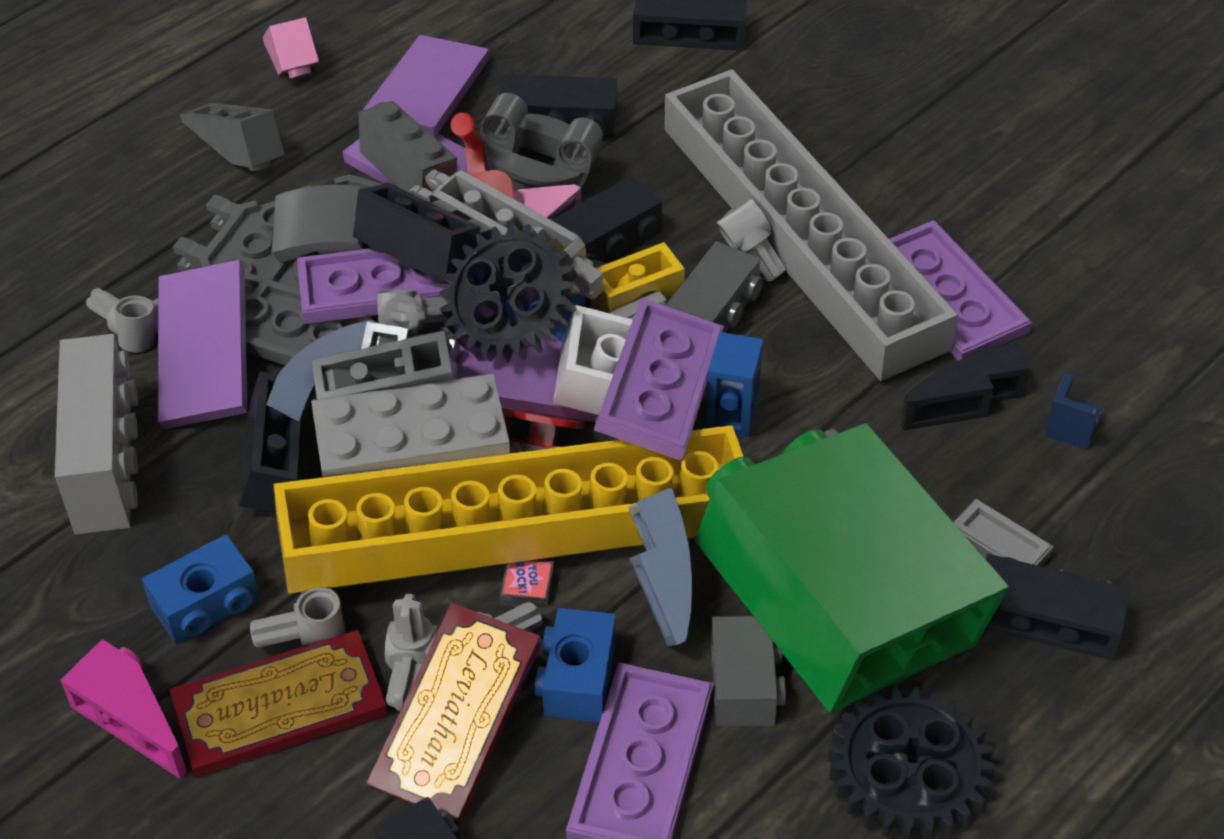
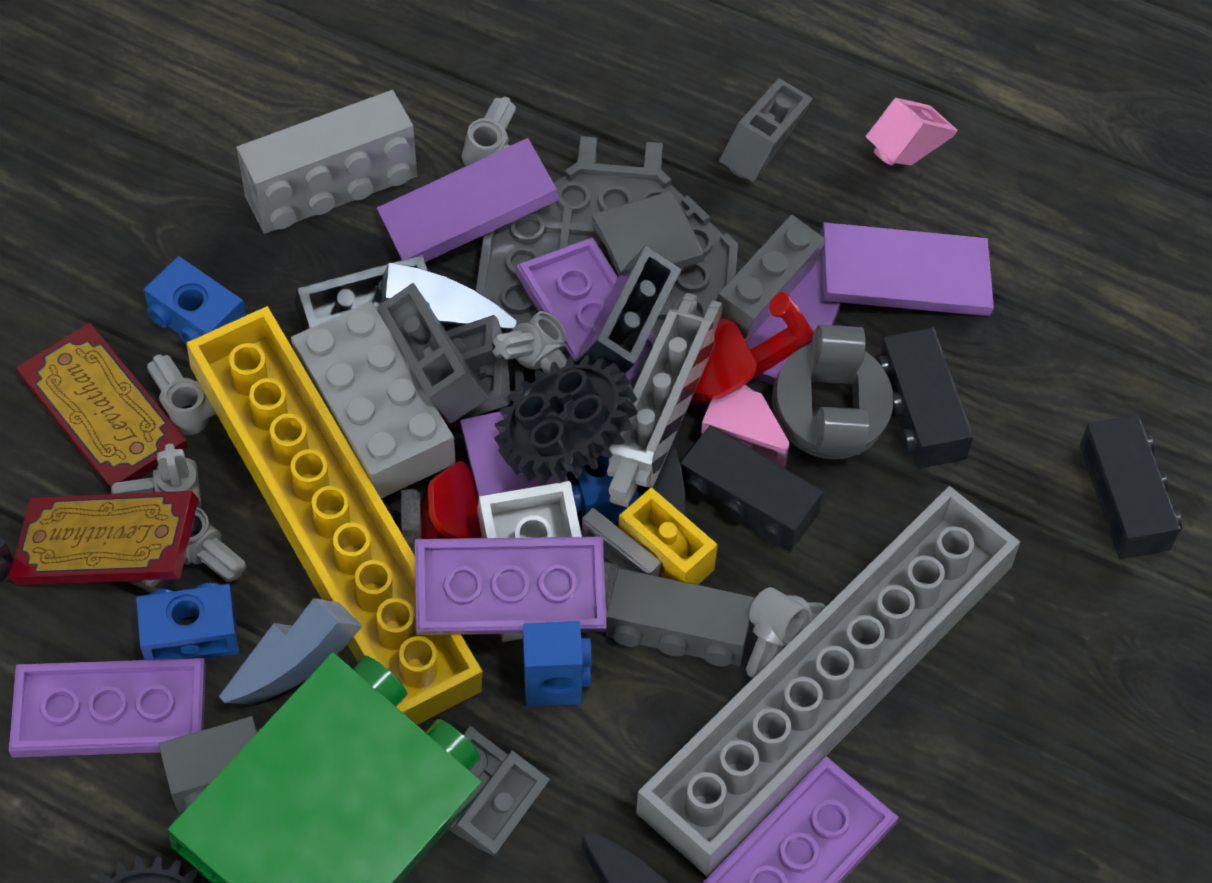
camera: 70 degrees right, 10 degrees up
dark pink slope [61,639,187,779] -> none
tile [500,560,554,609] -> none

